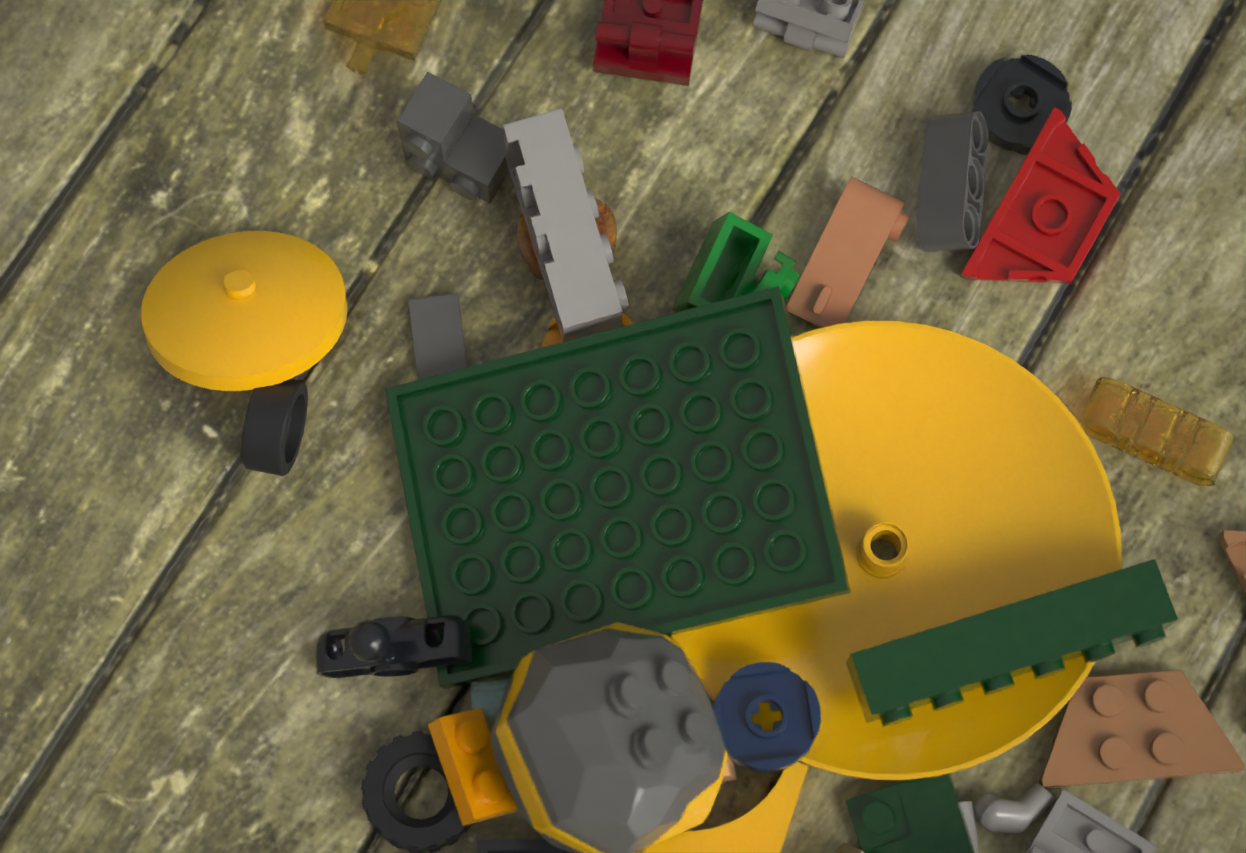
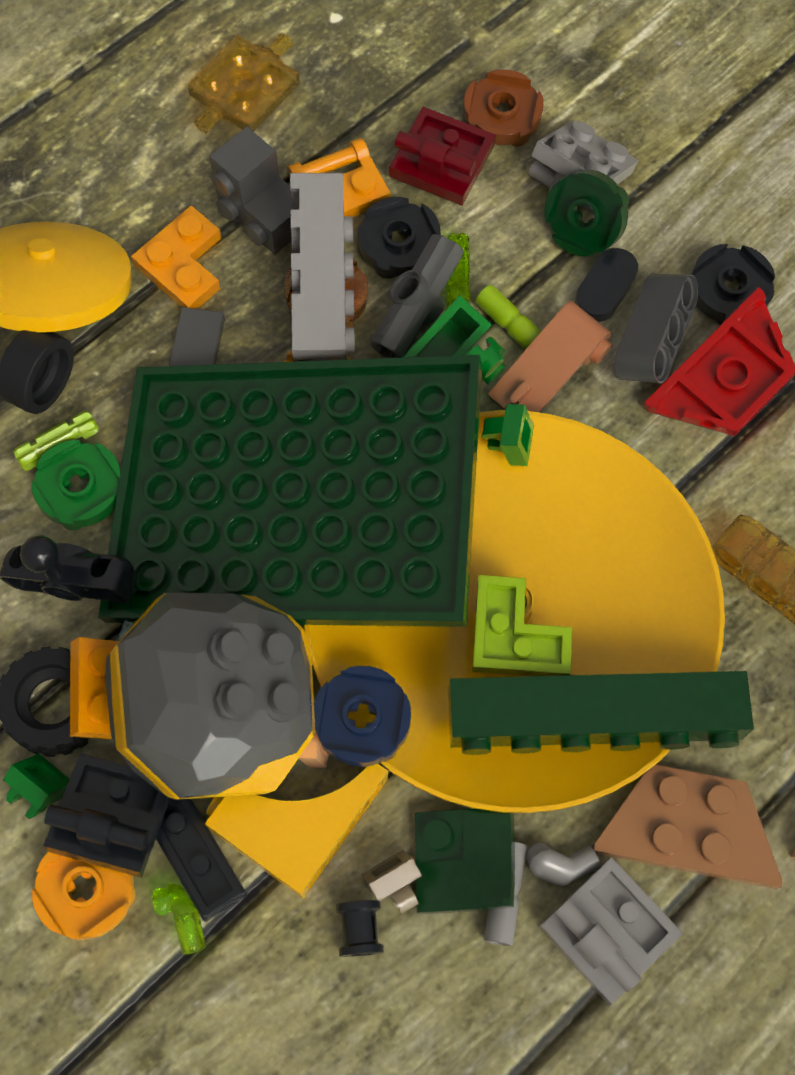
camera: 15 degrees right, 5 degrees down
none -> lime axle [13,410,99,471]
none -> green plate [31,440,121,531]
none -> light orange plate [131,205,222,309]
none -> light orange plate [287,138,391,217]
none -> black plate [358,197,441,279]
none -> dark grey piece [370,234,464,358]
none -> clear neon green axle [447,233,471,307]
none -> lime plate [472,575,572,676]
none -> lime piece [475,284,542,350]
none -> green tile [482,404,534,466]
none -> dark green plate [544,169,629,257]
none -> black tile [575,248,638,322]

